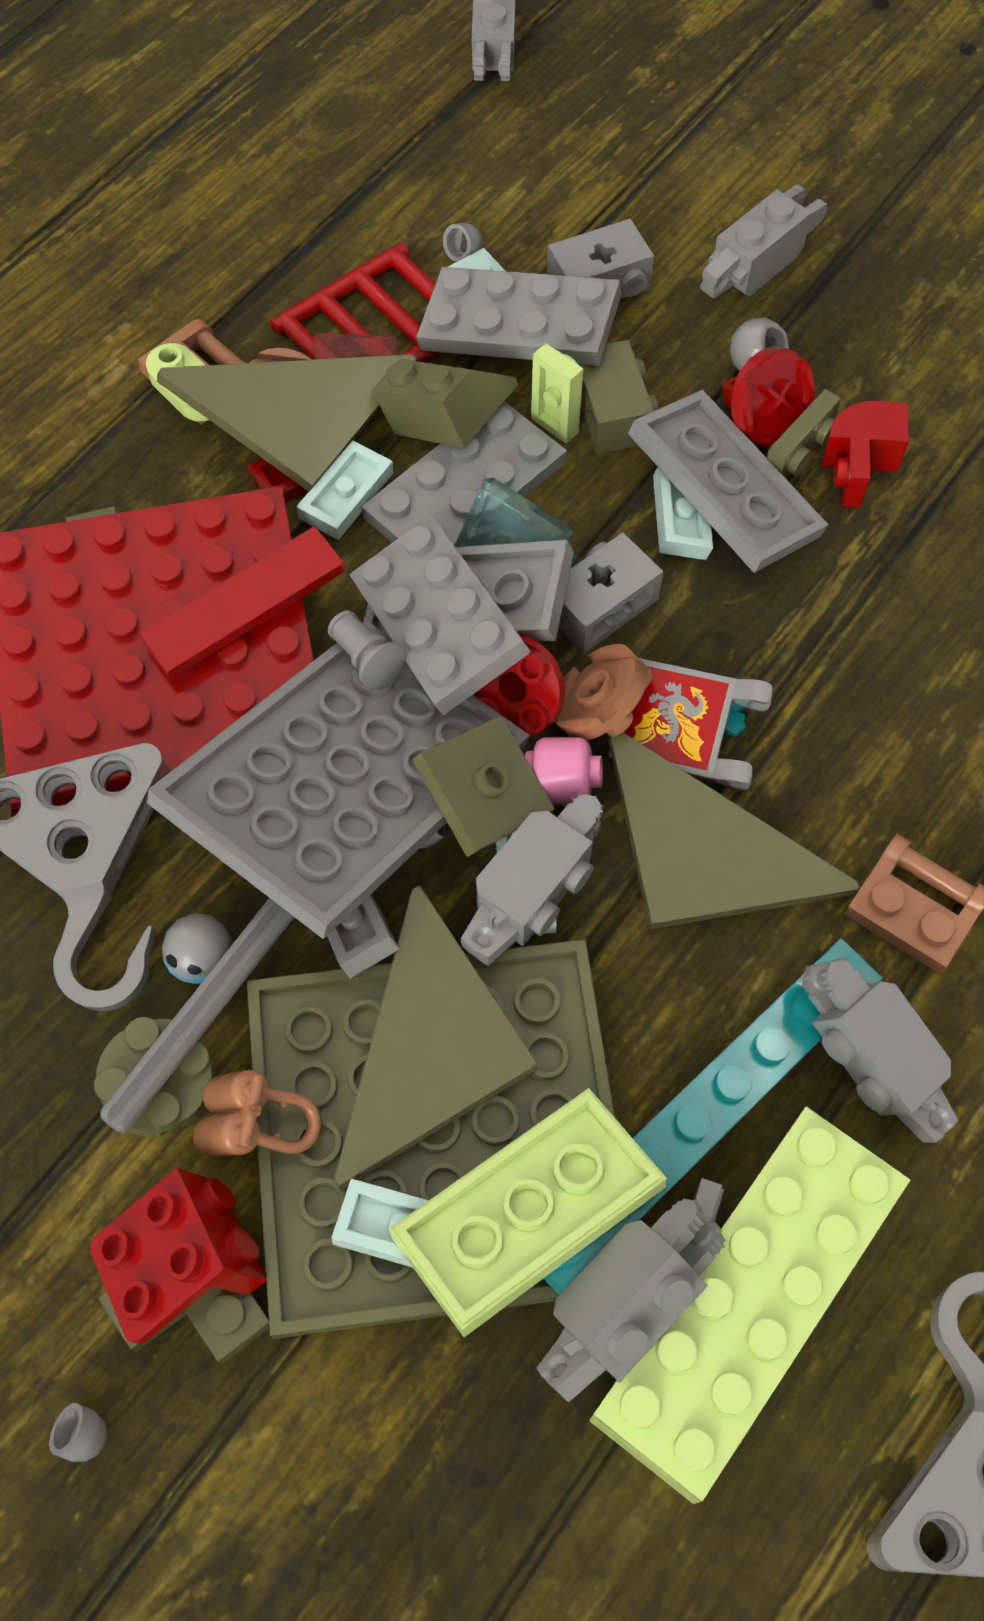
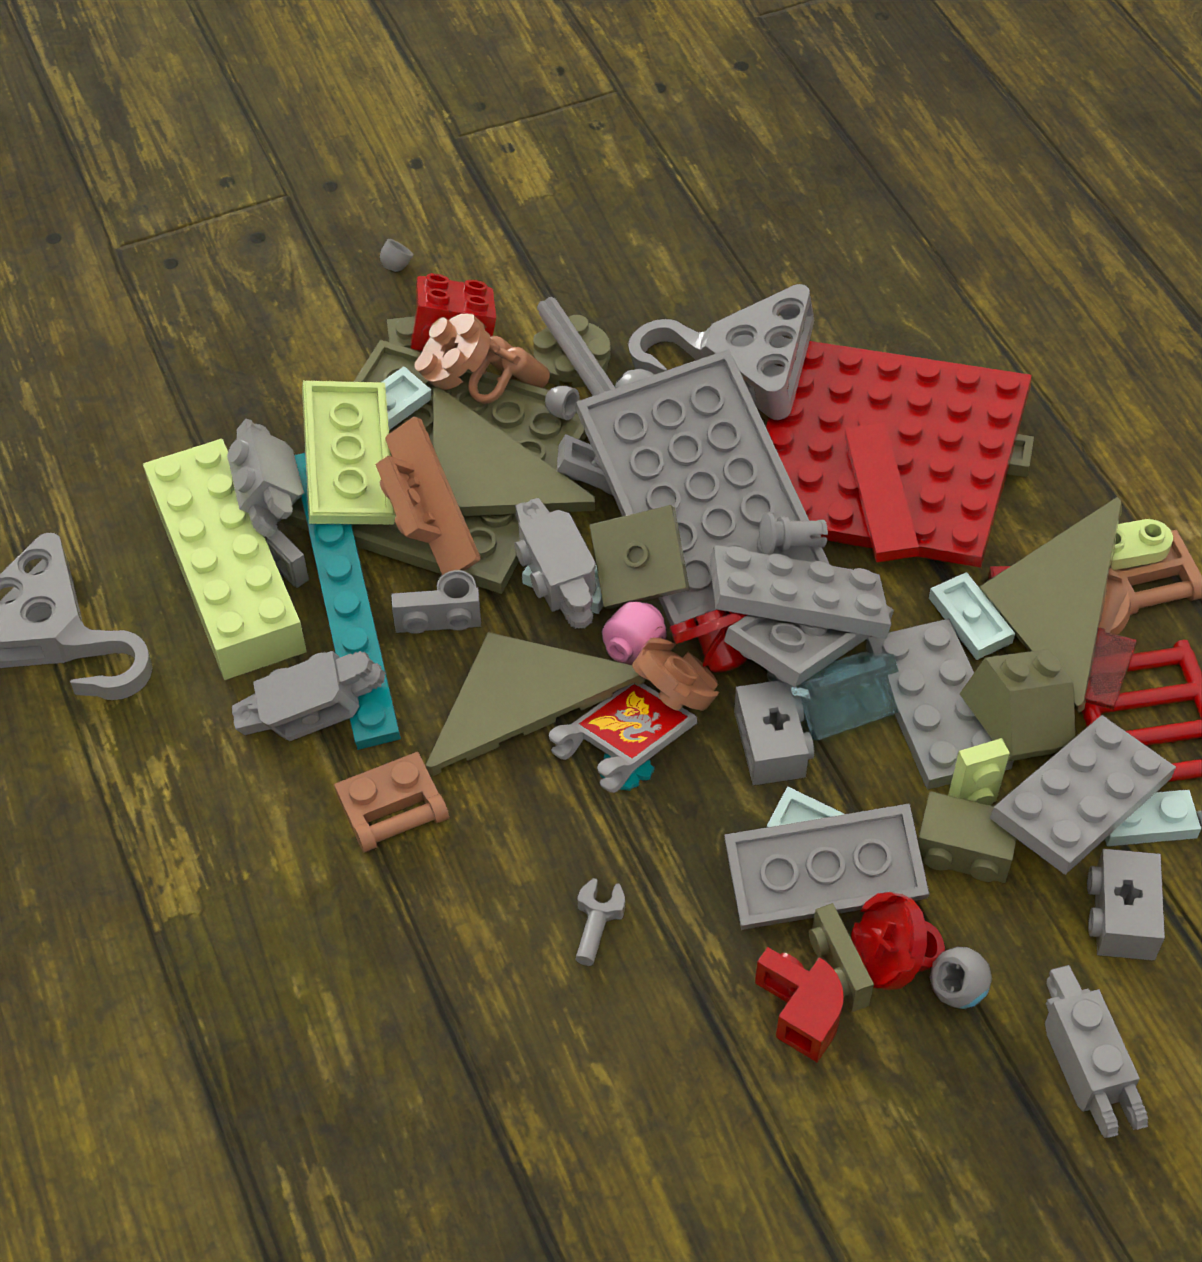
camera: 120 degrees right, 10 degrees down
none -> nougat bracket [375,417,480,575]
none -> light grey plate [392,570,481,633]
none -> nougat plate [415,313,491,390]
none -> light grey hinge [545,386,580,420]
none -> light grey bar [575,878,625,966]

